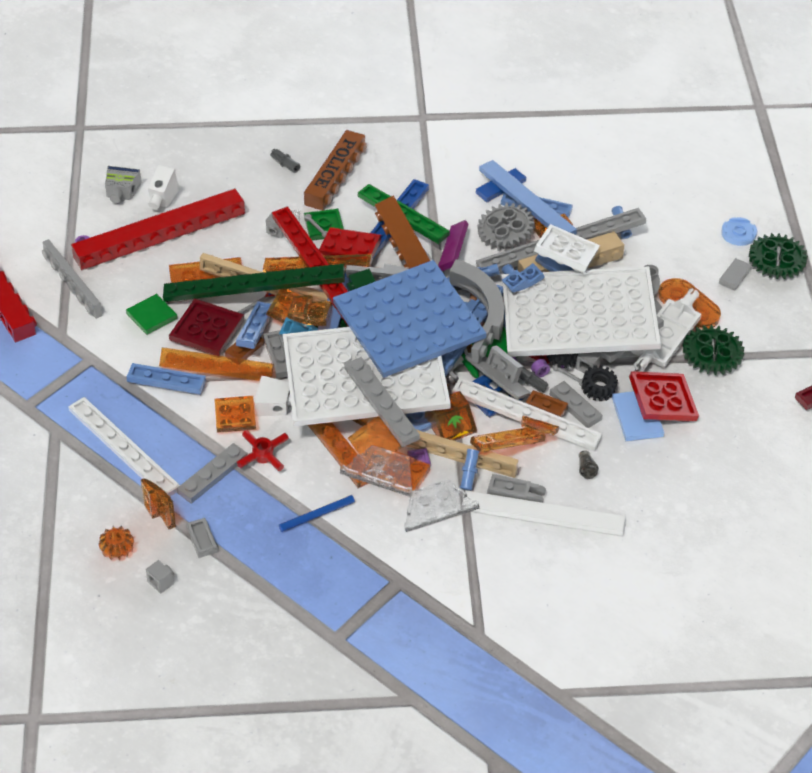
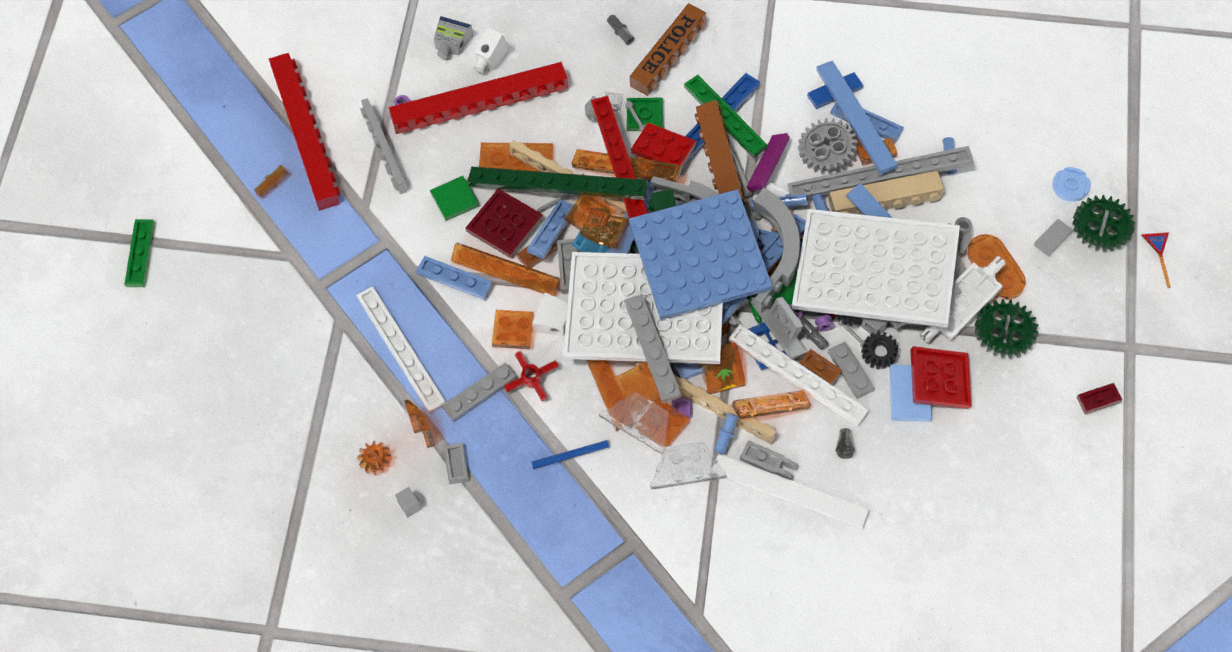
camera: 15 degrees right, 15 degrees up
medium blue slope [502,263,545,292] -> none
clear orange tile [521,416,559,436] -> none
white plate [534,224,600,273] -> none

